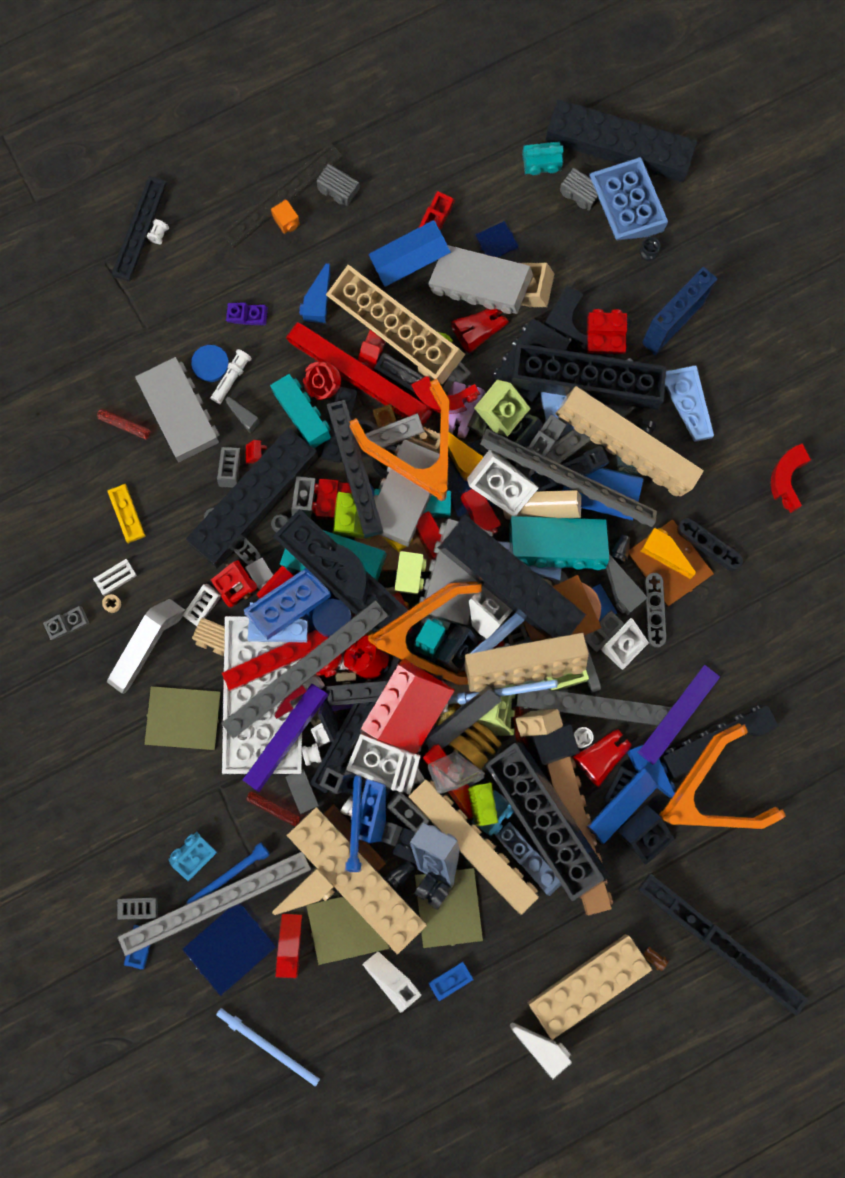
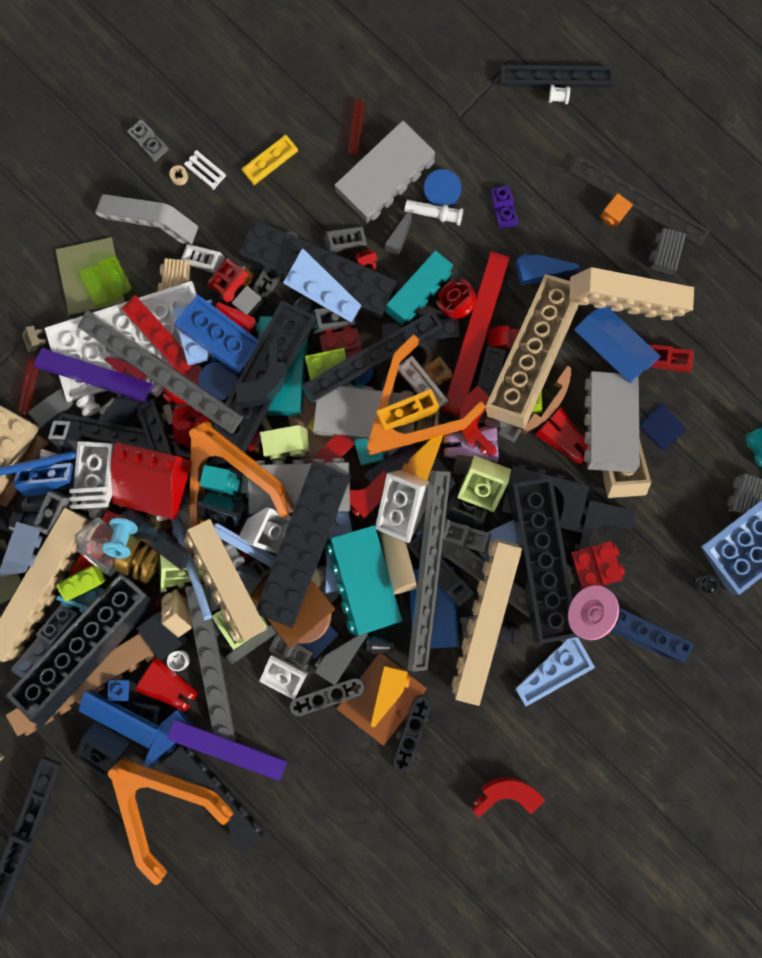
camera: 75 degrees right, 5 degrees up
none -> dark tan tile [22,326,47,352]
none -> clear neon green slope [79,256,132,308]
none -> medium azure hose [102,518,138,558]
none -> blue bracket [108,678,130,701]
none -> light blue wing [283,248,361,323]
none -> light orange slope [376,389,439,430]
none -> nougat slope [521,366,571,434]
none -> bright pink hat [568,586,619,640]
none -> tan brick [569,267,694,320]

